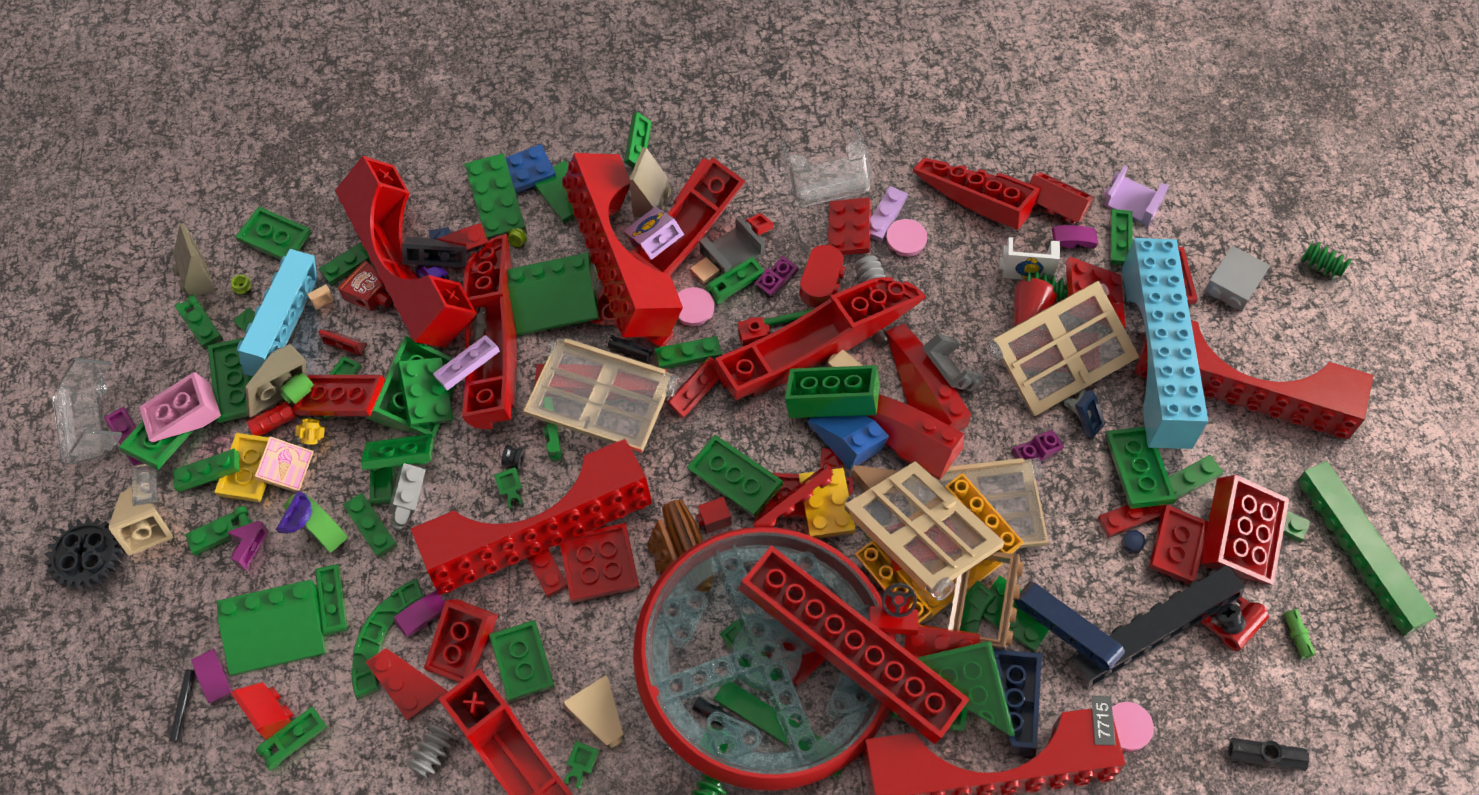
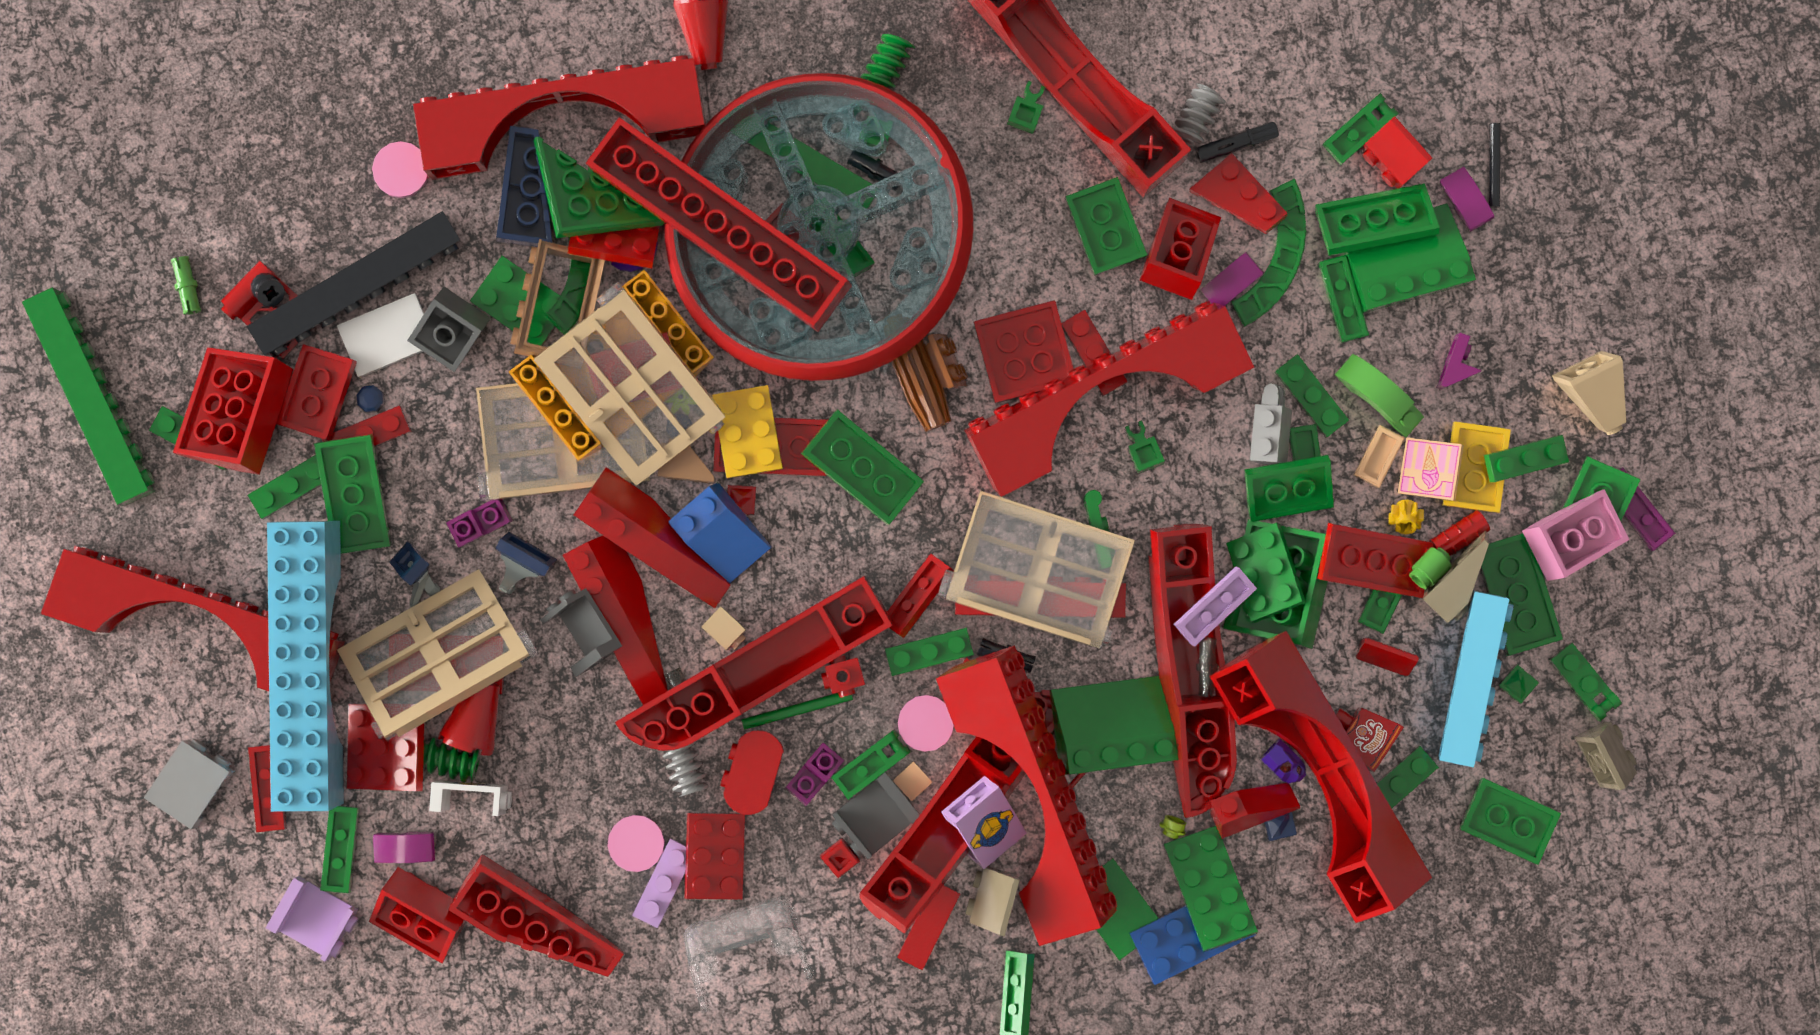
camera: 175 degrees right, 25 degrees up
black gear [44,518,124,591] -> none
clear windscreen [53,358,122,465] -> none
clear tile [132,464,158,506] -> none
green plate [185,506,253,556] -> none
lime plate [231,274,252,294] -> none
dark purple tile [276,491,312,534] -> none
light nougat tile [307,284,335,310] -> none
black slope [402,237,467,268] -> none
black wheel [501,445,526,470] -> none
tan slope [562,675,623,748] -> none
red brick [695,497,732,534] -> none
red plate [753,463,833,527] -> none
green brick [785,365,880,418] -> none
red piece [868,583,919,635] -> none
dark blue beam [1014,582,1125,671] -> none
dark grey sticker [1091,695,1115,745] -> none
black piece [1228,738,1310,771] -> none
green piece [1301,241,1352,280] -> none
none -> white tile [337,293,424,378]
none -> dark grey slope [407,287,491,372]
none -> dark blue piece [496,532,557,594]
none -> black axle [1195,122,1279,163]
none -> green plate [1315,183,1440,256]
none -> light nougat tile [1353,425,1405,488]

